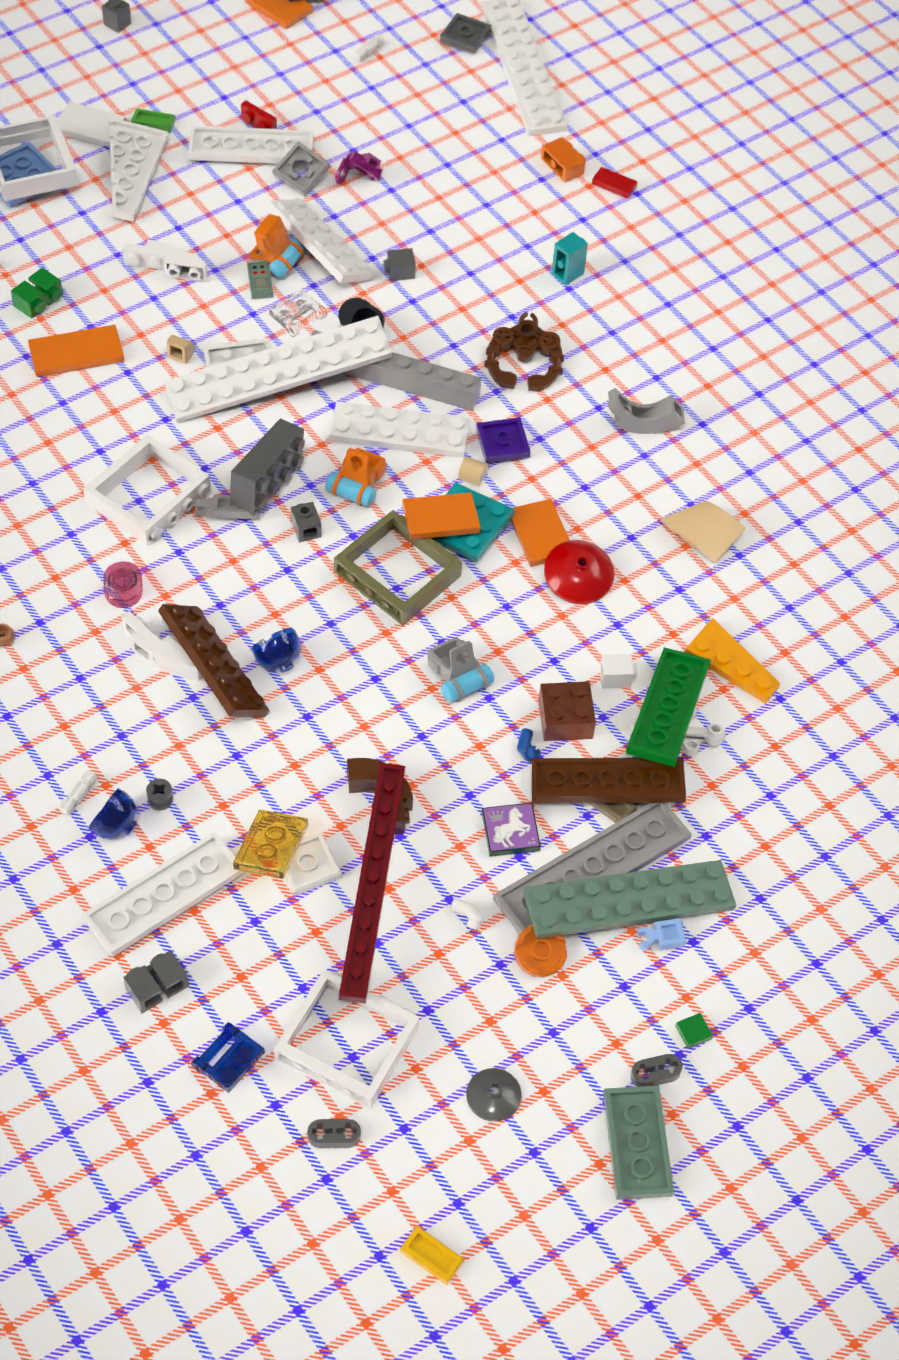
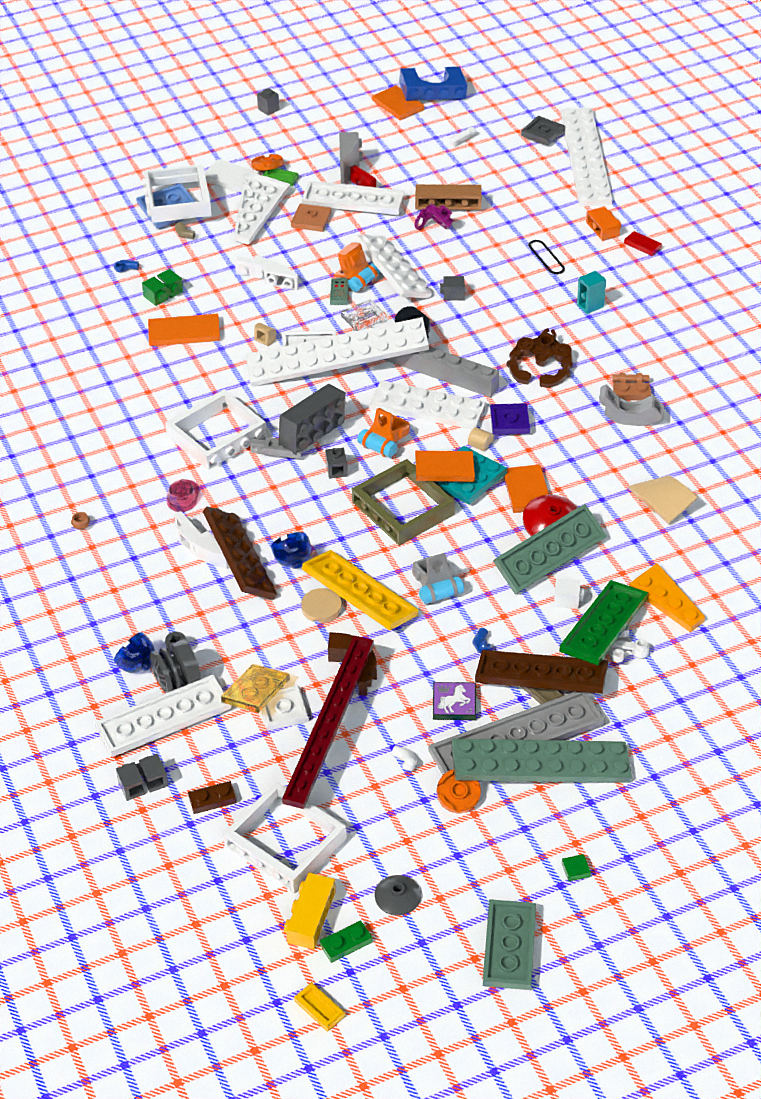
camera: 15 degrees right, 10 degrees down
white axle [59,770,97,815] -> none
clear blue plate [191,1022,265,1093] -> none
light grey piece [272,141,331,197] -> none
dark grey beam [307,1119,361,1148] -> none
copper brick [538,681,596,741] -> none
dark grey beam [630,1054,683,1087] -> none
light blue plate [636,918,687,950] -> none
none -> dark grey wheel [150,639,201,693]
none -> dark tan arm [175,222,196,239]
none -> reddish brown plate [188,781,237,814]
none -> orange tile [252,154,284,170]
none -> yellow brick [284,872,336,950]
none -> nougat plate [291,203,332,232]
none -> tan tile [301,588,342,623]
none -> yellow plate [302,550,419,631]
none -> green plate [319,920,373,963]
none -> light grey slope [339,132,363,184]
none -> medium nougat brick [415,184,482,210]
none -> sand green plate [493,504,607,594]
none -> black piece [528,240,565,274]
none -> nougat plate [612,373,651,401]

